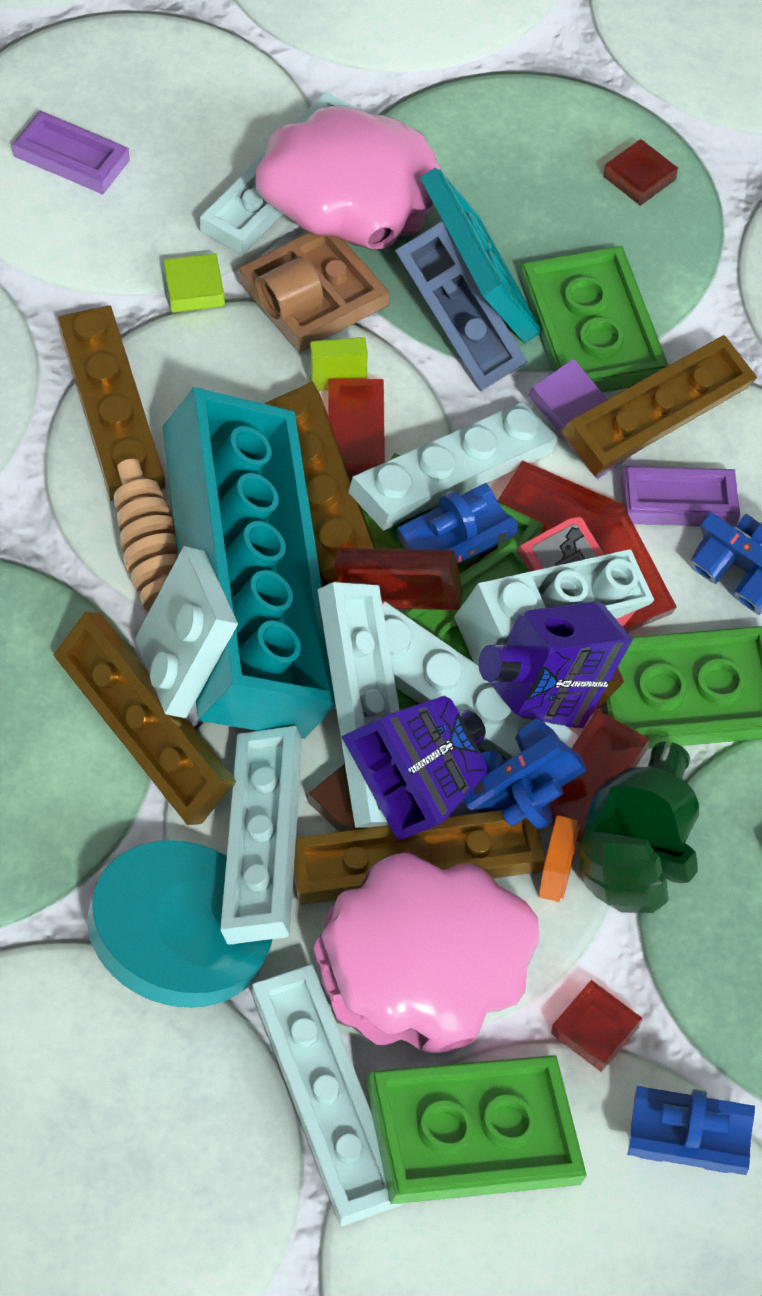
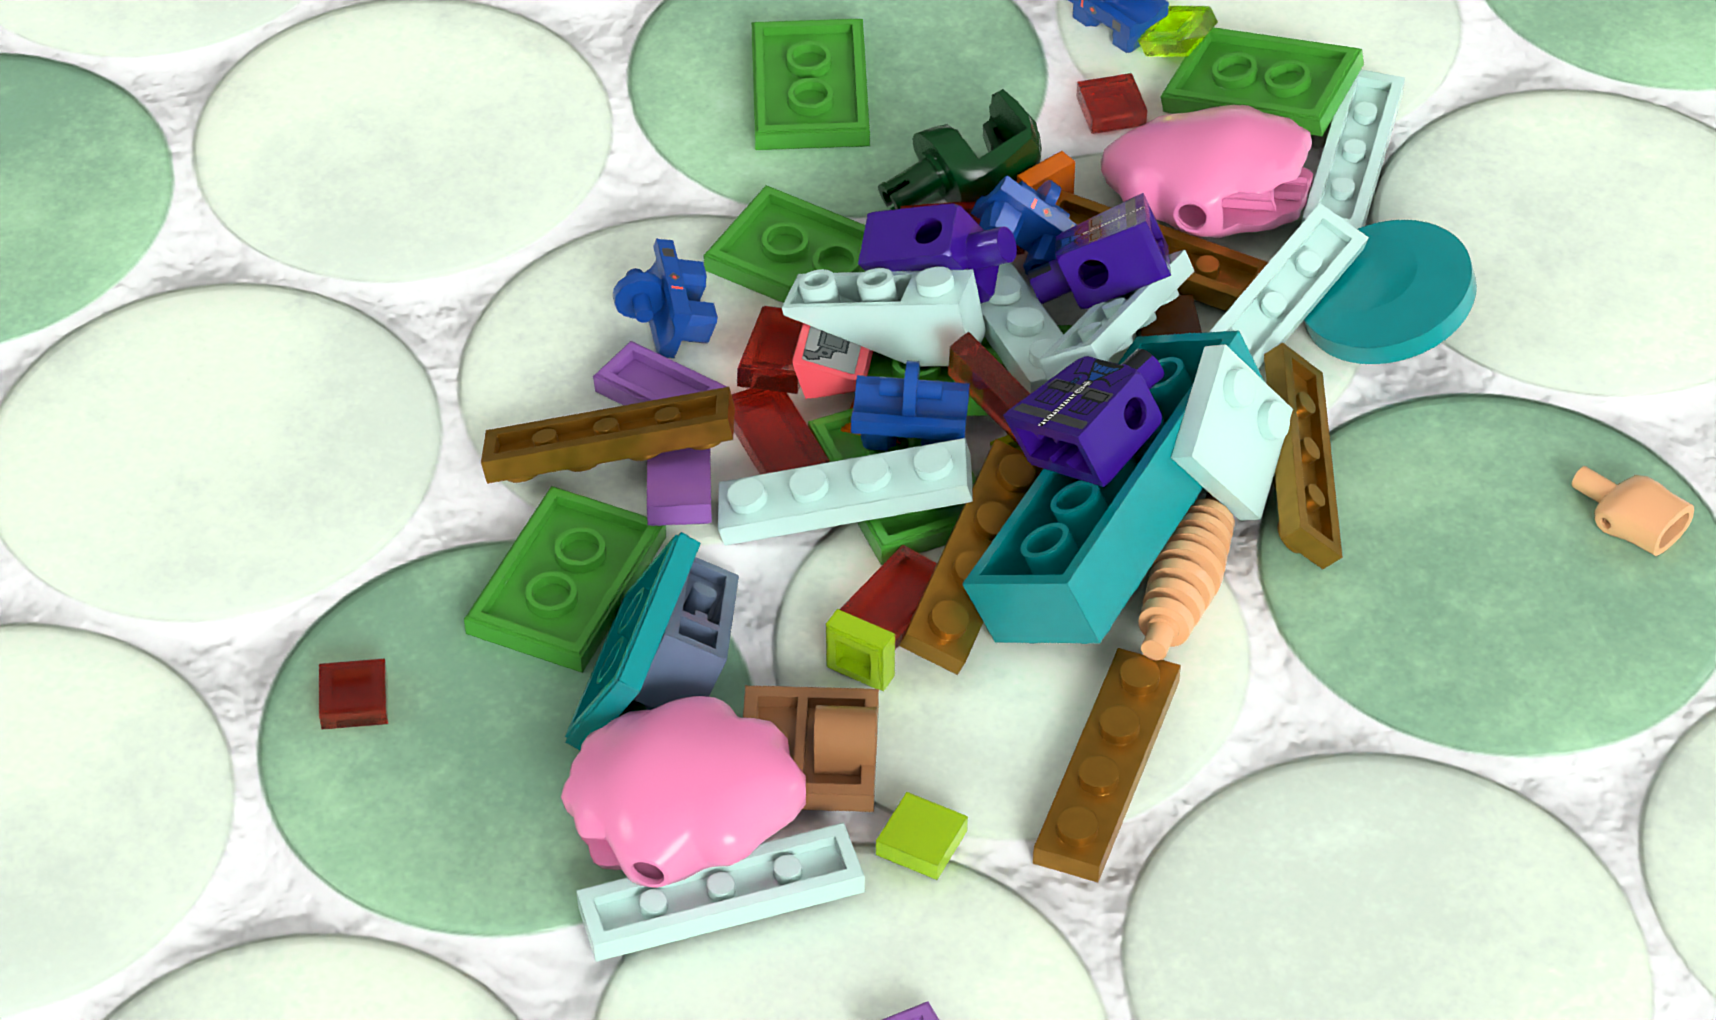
camera: 140 degrees left, 10 degrees down
none -> dark purple torso [1003,348,1164,487]
none -> clear neon green tile [1138,6,1218,57]

